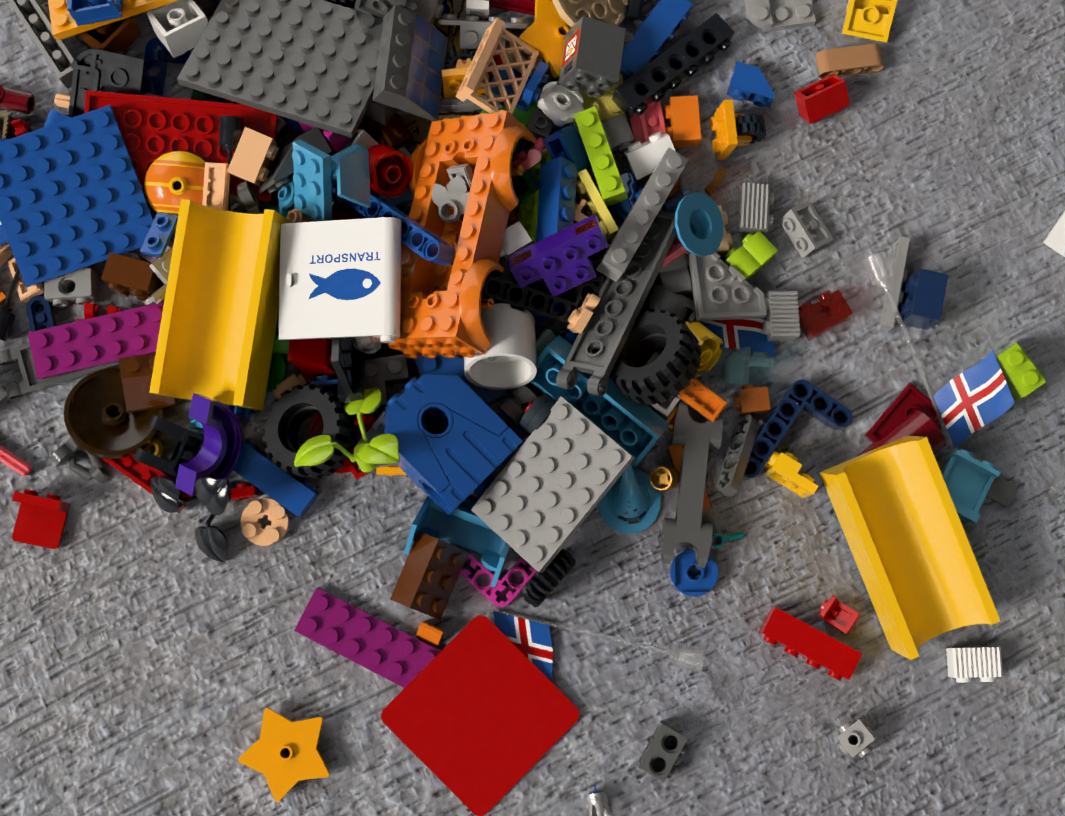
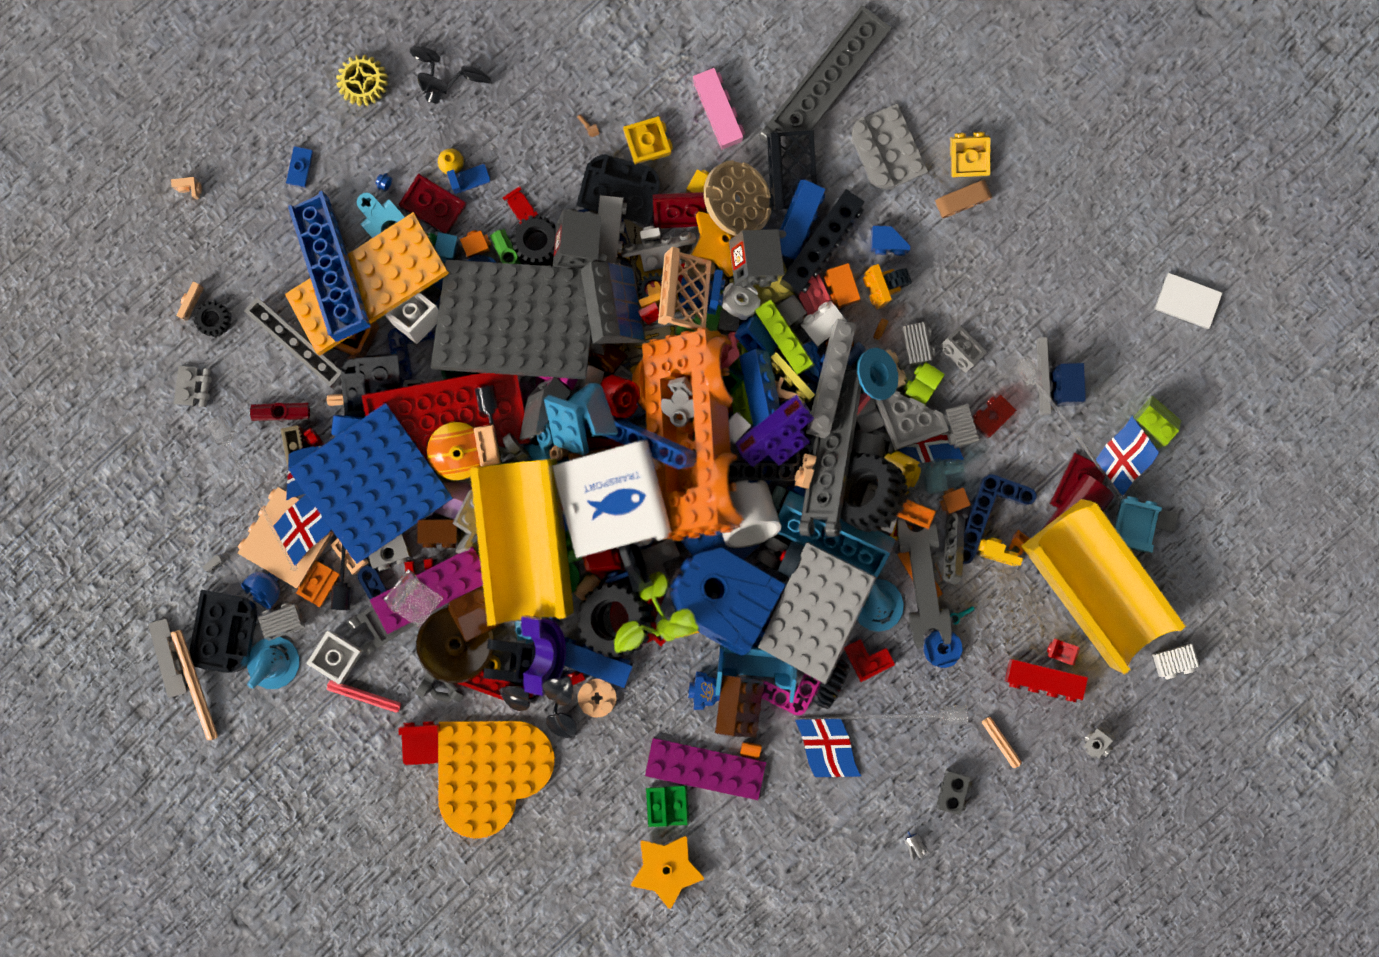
camera: 15 degrees left, 5 degrees up
blue bracket [140,212,178,257] -> none
light nougat brick [227,127,279,186] -> none
red piece [381,615,580,816] -> none
pearl gold wheel [650,466,680,491] -> none
red brick [794,73,850,124] -> none
none -> clear bracket [384,569,443,627]
none -> light orange plate [438,721,555,839]
none -> red tile [638,302,660,325]
none -> green slope [646,785,690,827]
none -> blue rock [688,671,721,710]
none -> red plate [844,639,895,682]
none -> light nougat axle [982,717,1022,768]
none -> orange tile [1009,530,1031,556]

